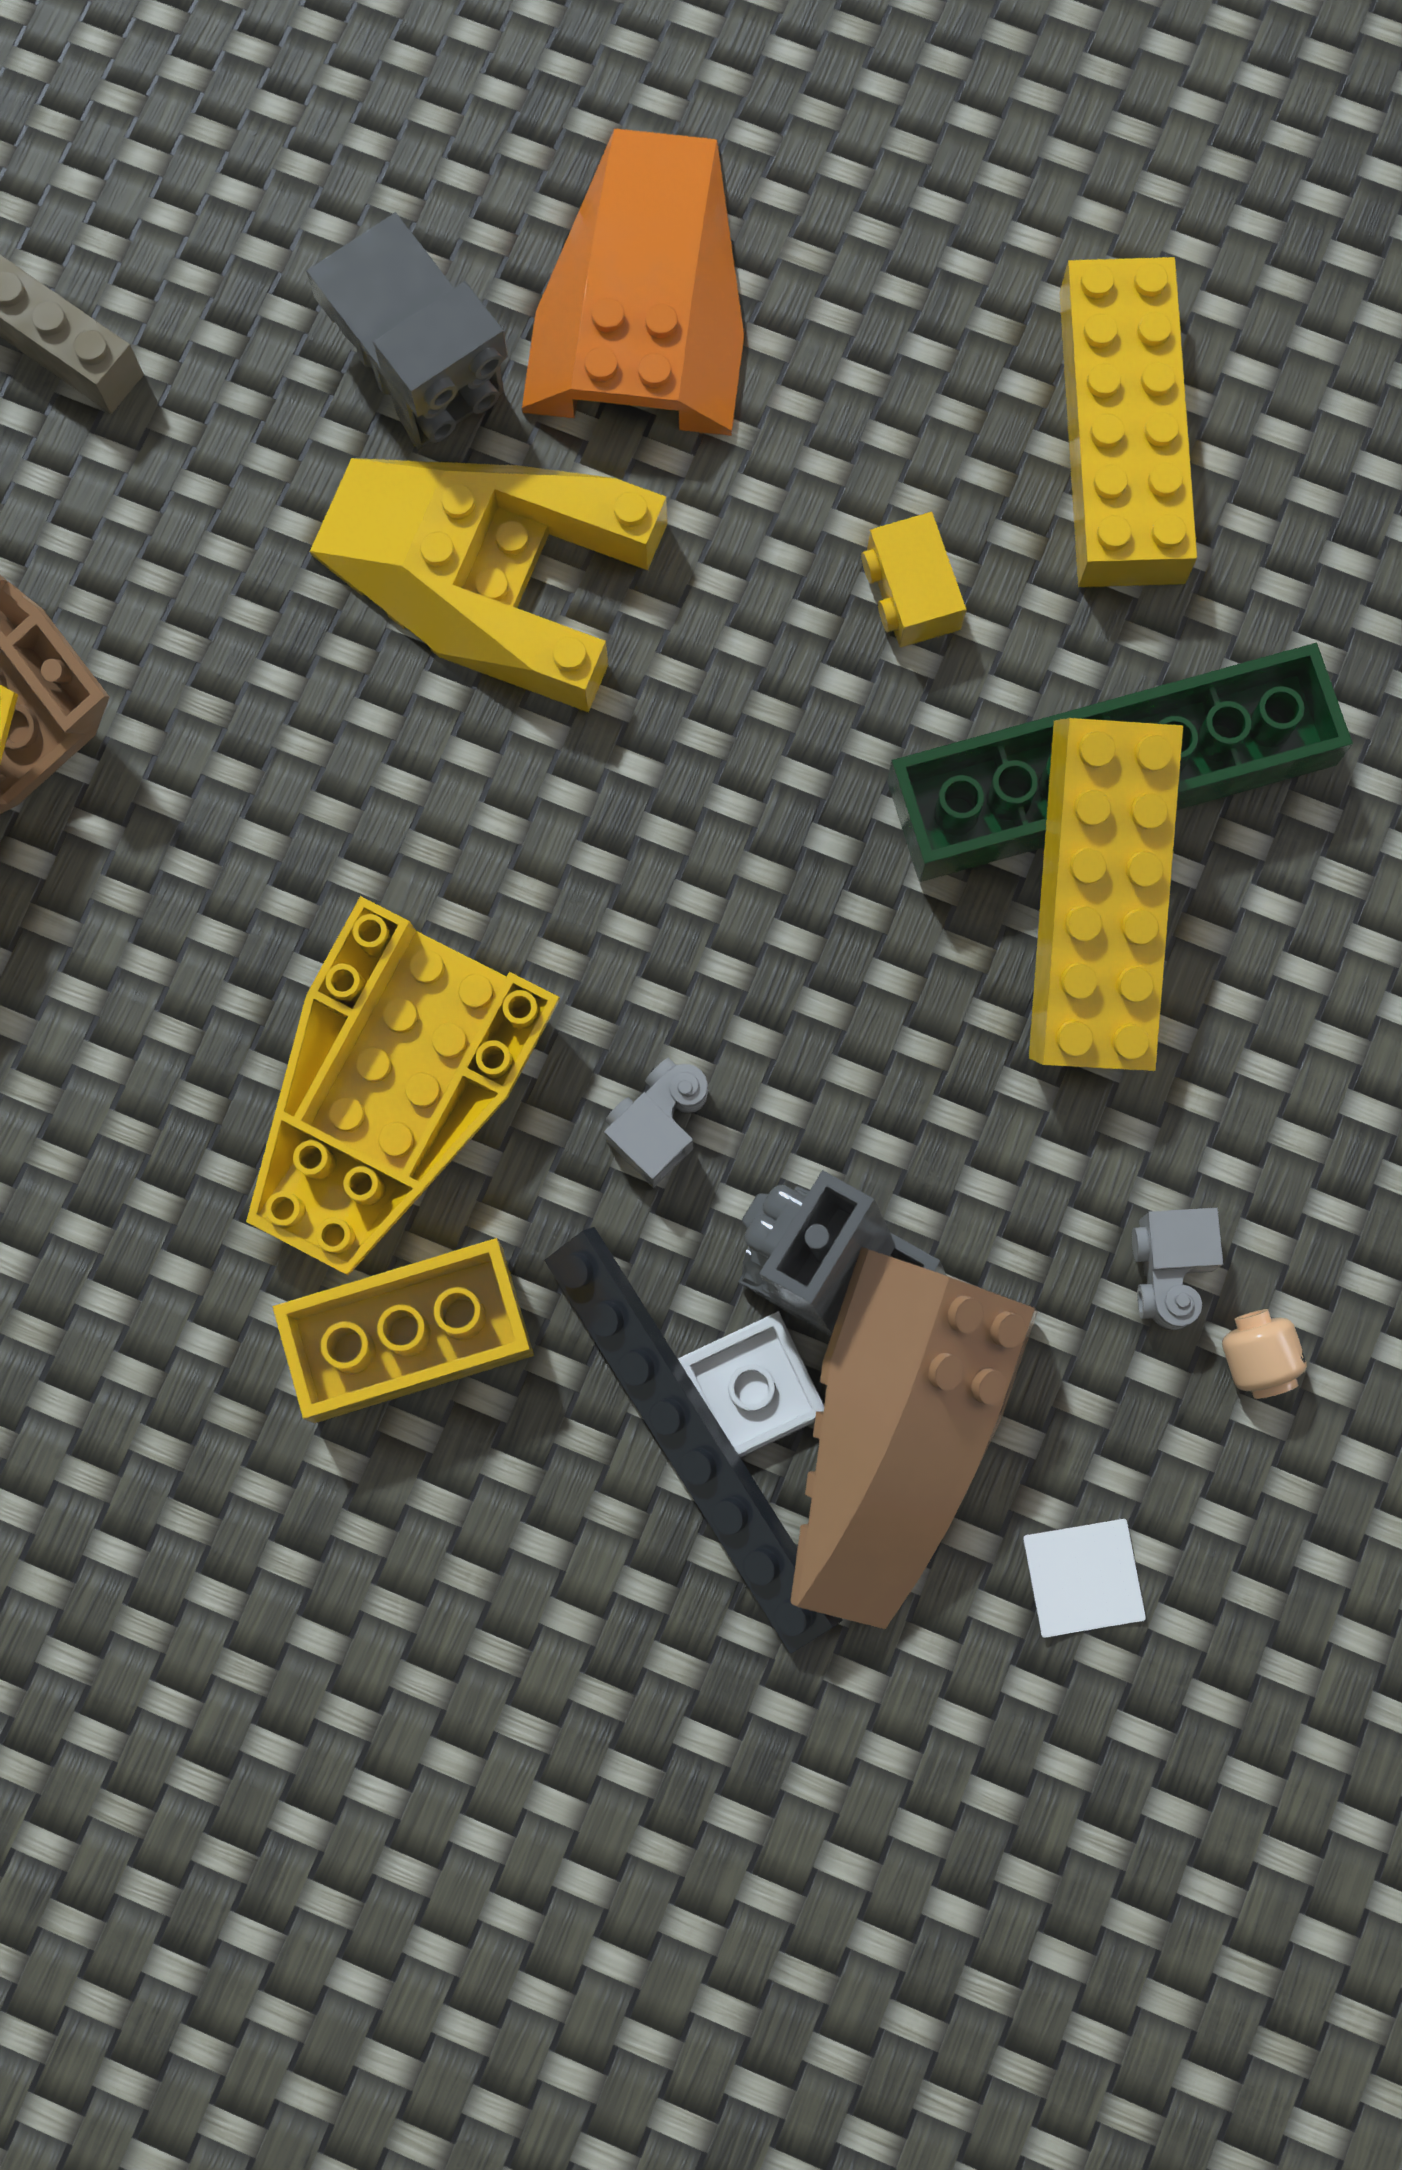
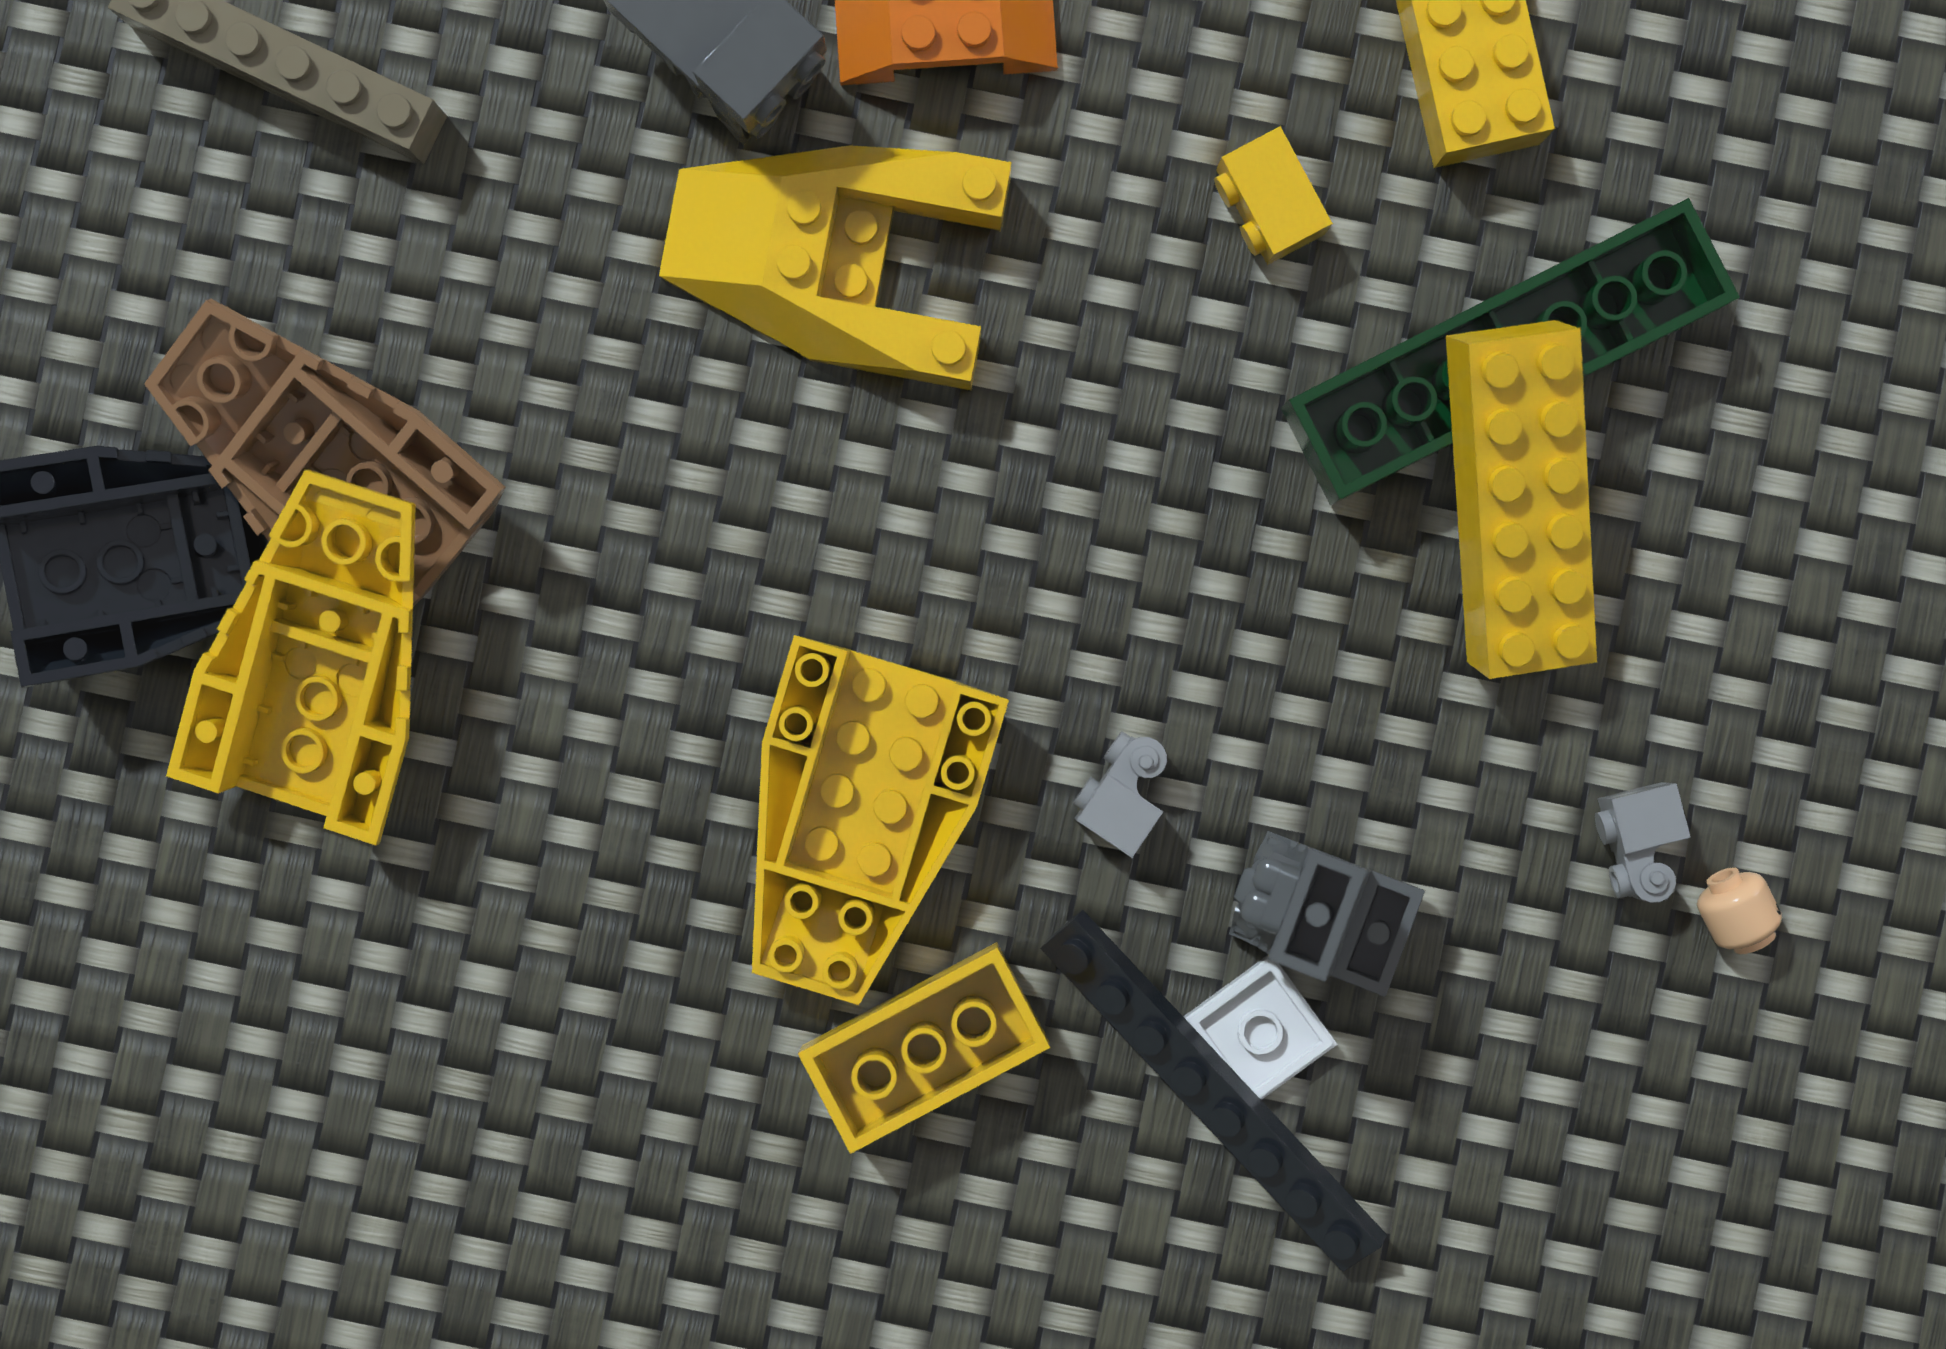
camera: 10 degrees left, 10 degrees up
medium nougat wedge [790,1247,1037,1629] -> none
white sticker [1023,1519,1146,1638] -> none

